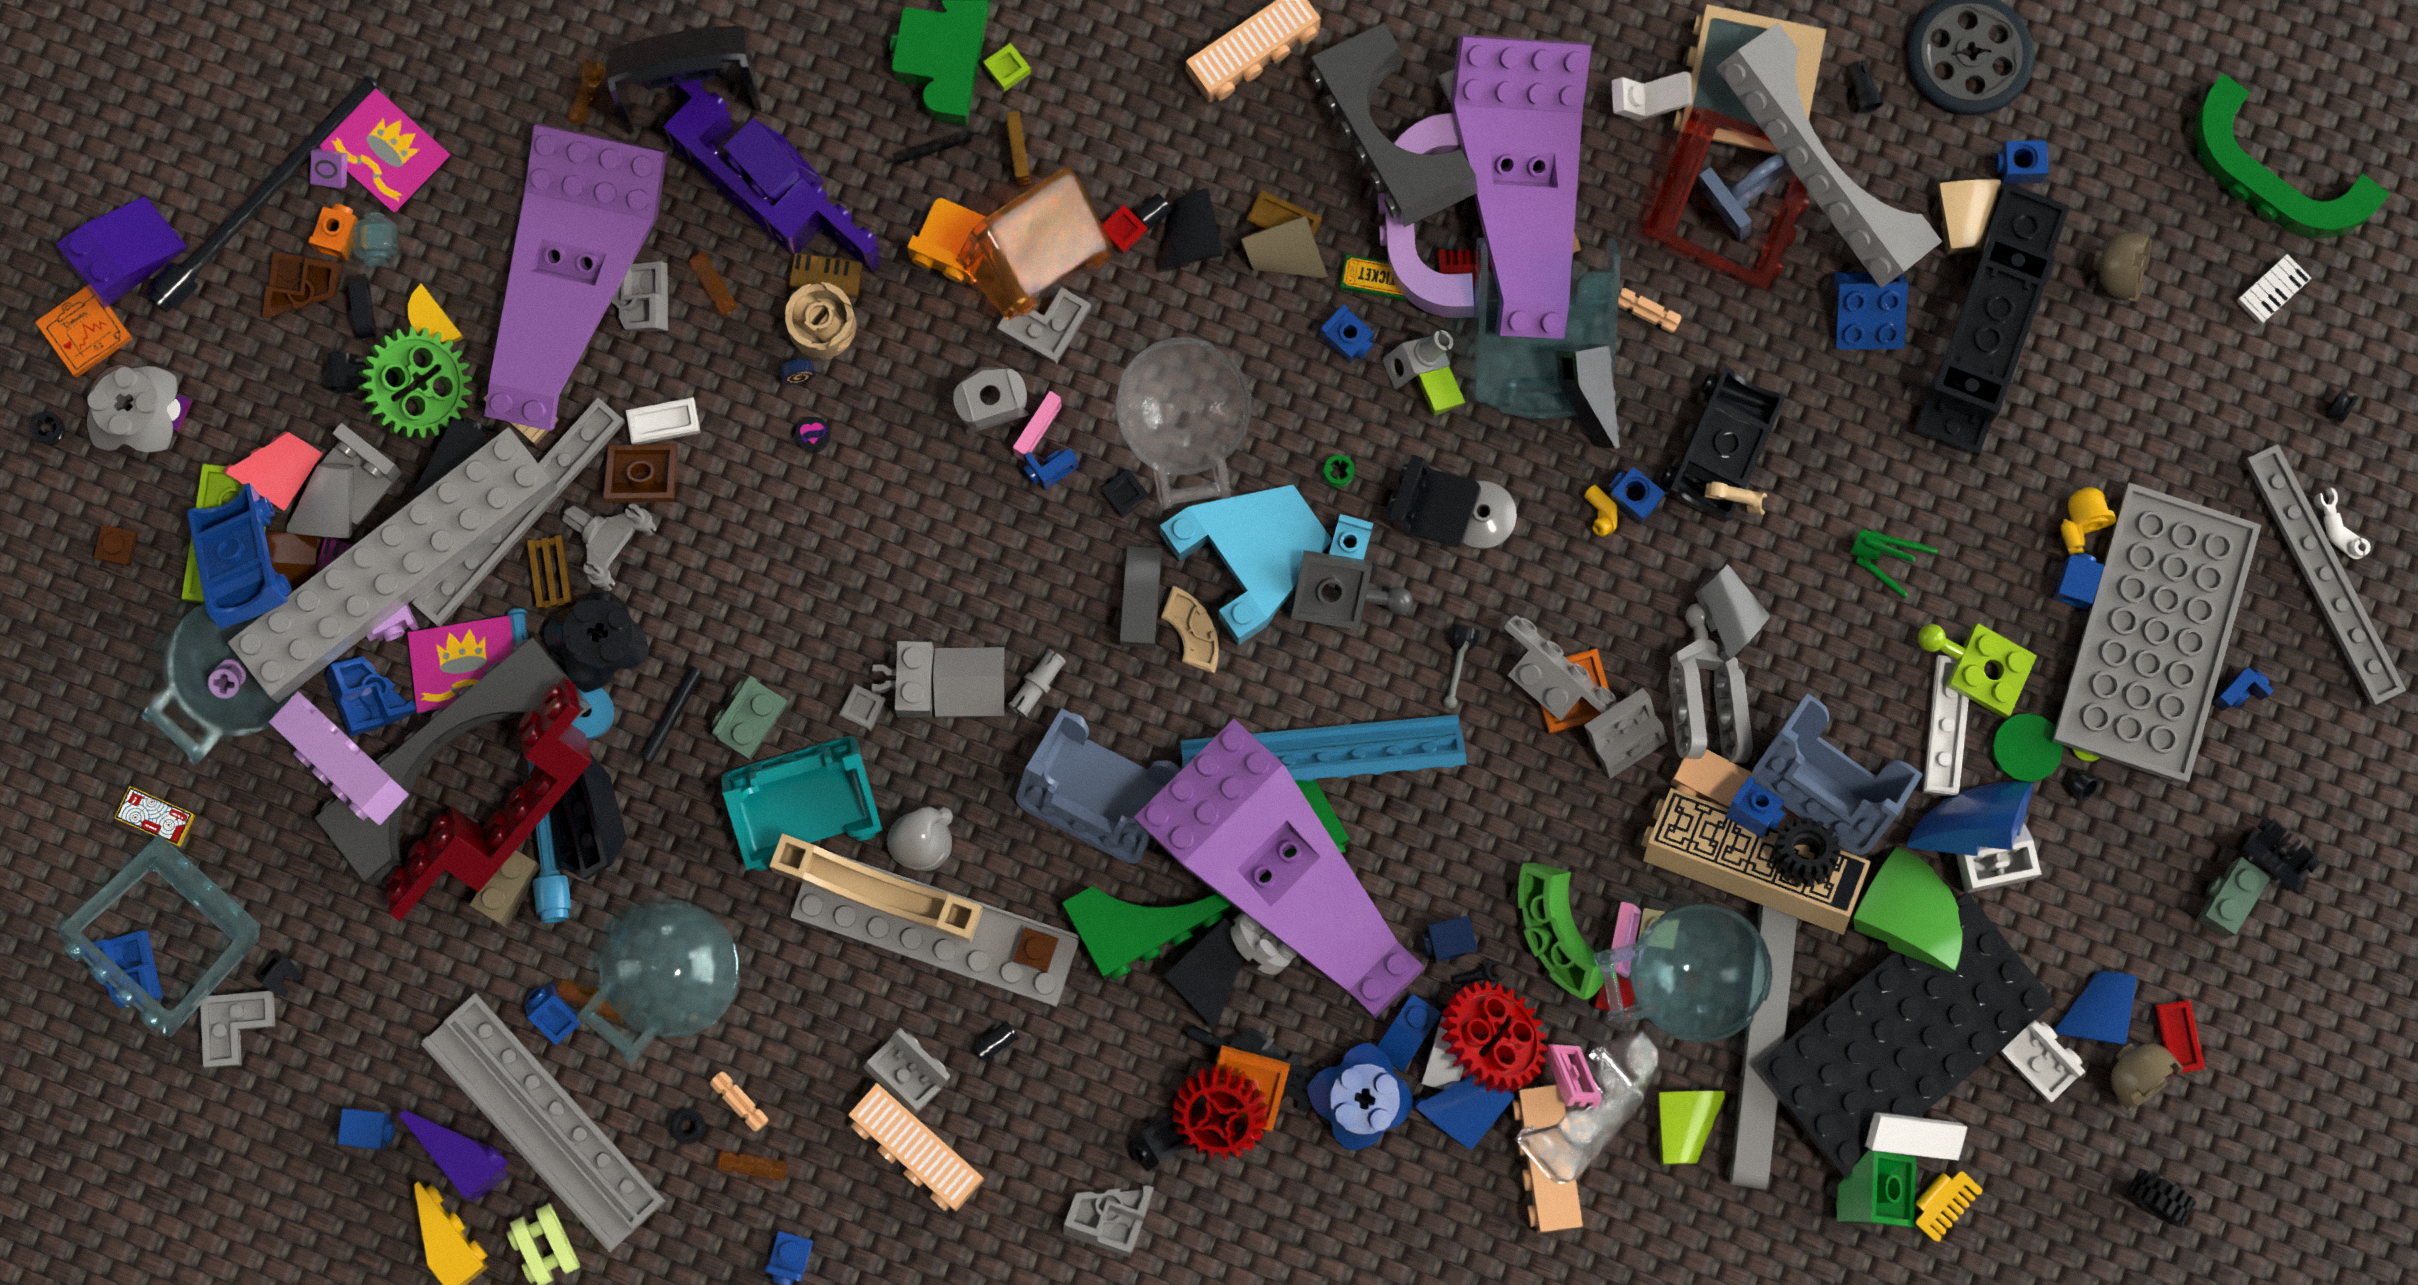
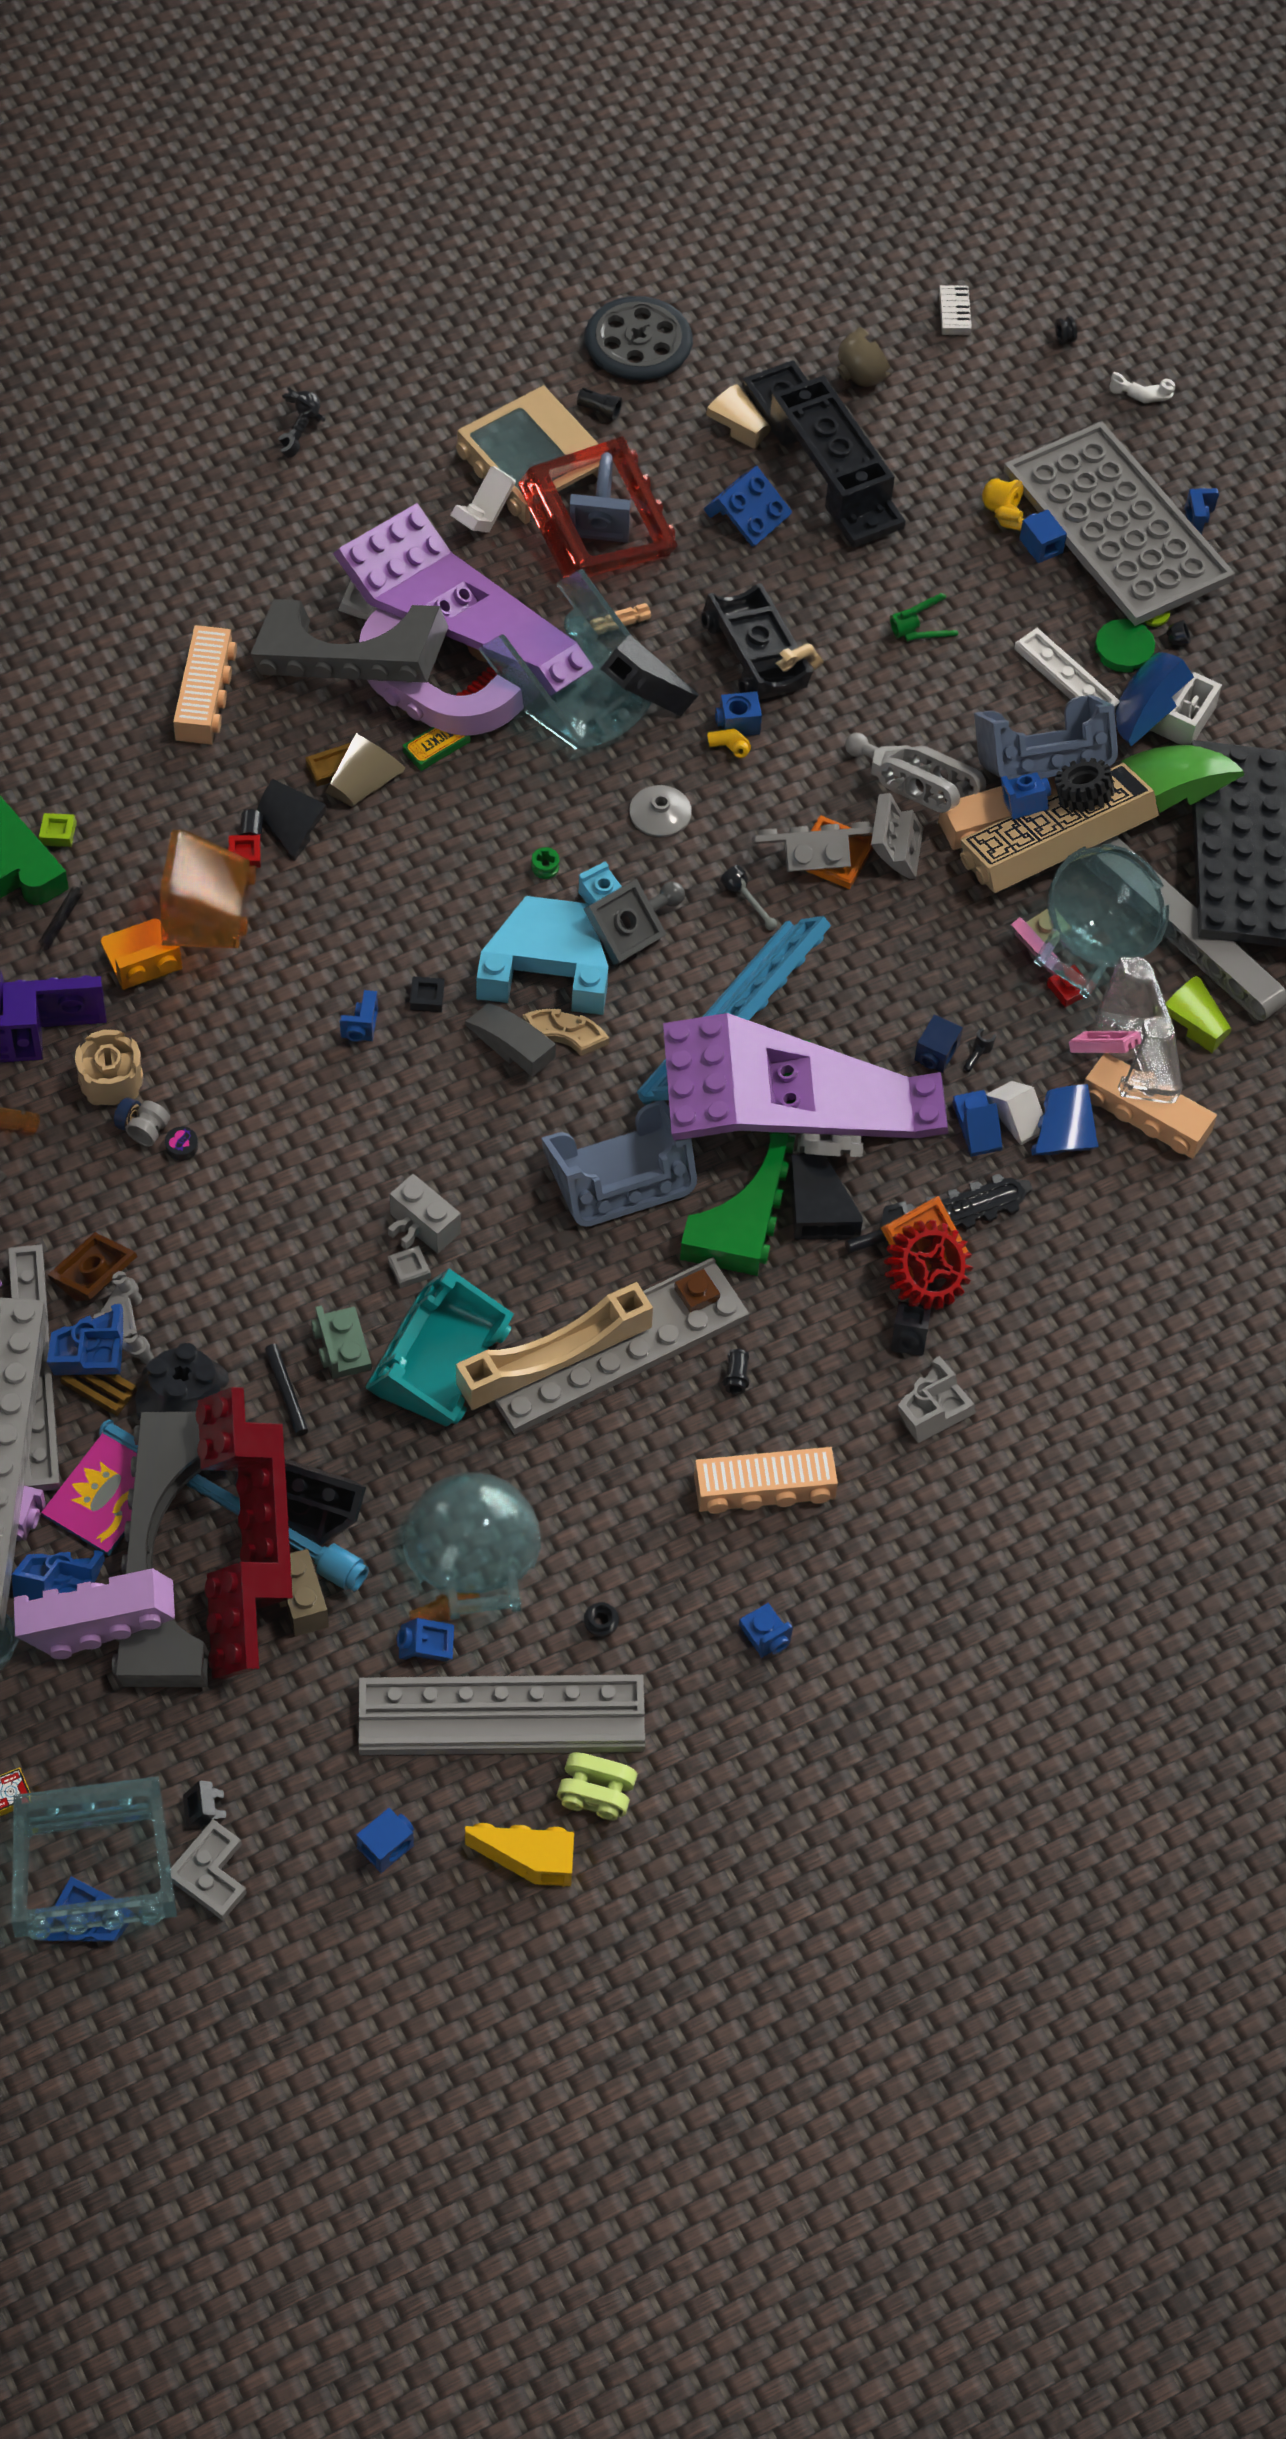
camera: 50 degrees left, 20 degrees down
dark purple slope [398,1110,510,1202] -> none
white tile [626,397,701,445] -> none
light nougat axle [710,1071,768,1132] -> none
clear orange axle [718,1151,788,1181] -> none
pearl gold tile [789,253,863,298] -> none
light grey bracket [863,1028,950,1116] -> none
light grey piece [887,806,953,871] -> none
light grey slope [933,647,1005,718] -> none
light grey piece [953,367,1029,434] -> none
light grey plate [997,287,1091,365] -> none
pearl gold tile [1006,111,1030,187] -> none
light grey pin [1008,649,1066,718] -> none
bright pink tile [1013,391,1062,461] -> none
clear windscreen [1115,337,1252,510] -> none
blue brick [1306,1043,1413,1150] -> none
blue brick [1320,304,1374,364] -> none
light grey bracket [1383,330,1453,389] -> none
black bracket [1387,455,1481,547] -> none
lime slope [1416,366,1465,417] -> none
red gear [1440,981,1548,1094] -> none
bright green brick [1518,863,1609,1000] -> none
dark grey slope [1695,564,1770,662] -> none
light grey arch [1716,23,1942,288] -> none
lime plate [1918,623,2037,718] -> none
blue brick [1995,140,2049,184] -> none
green arch [2195,73,2390,239] -> none
light grey plate [2245,444,2406,707] -> none
none -> blue slope [47,1304,123,1375]
none -> light grey wheel [125,1100,171,1147]

